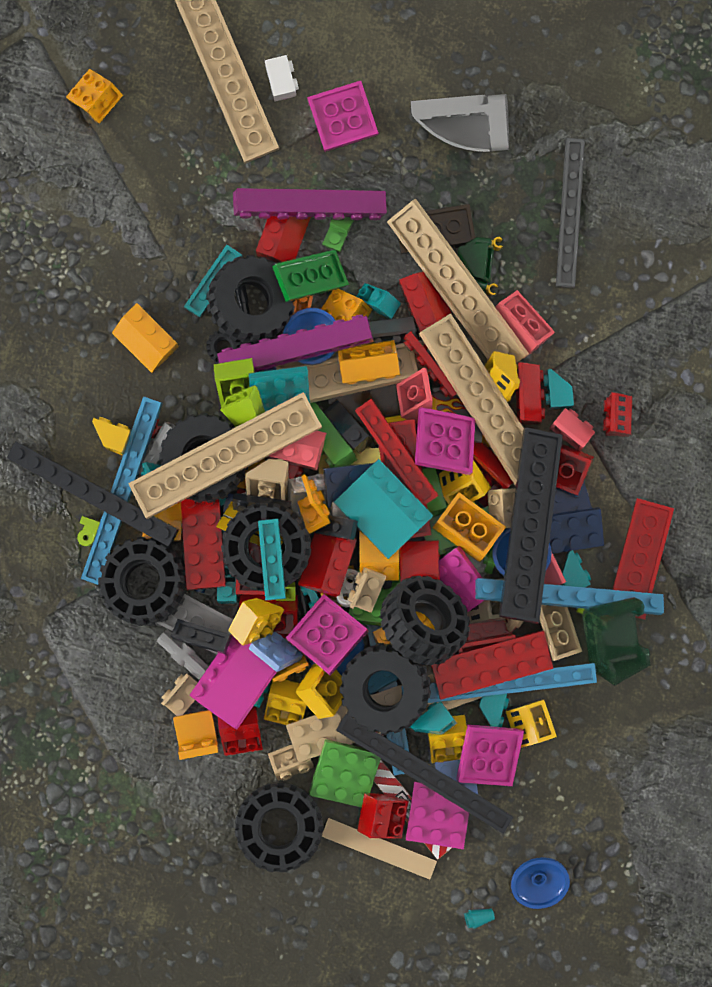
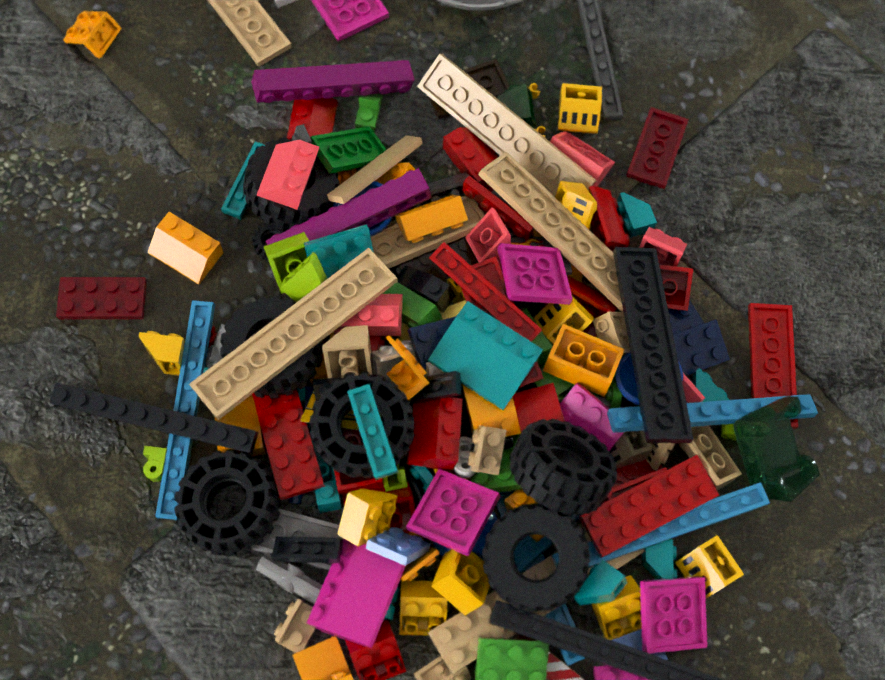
camera: 15 degrees left, 15 degrees down
teal slope [356,283,401,319] -> none
red slope [603,393,632,437] -> none
none -> dark red plate [56,277,147,319]
none -> coral slope [257,140,319,210]
none -> dark grey plate [292,124,312,143]
none -> tan tile [327,136,423,204]
none -> yellow slope [558,83,602,134]
none -> dark red plate [626,107,689,189]

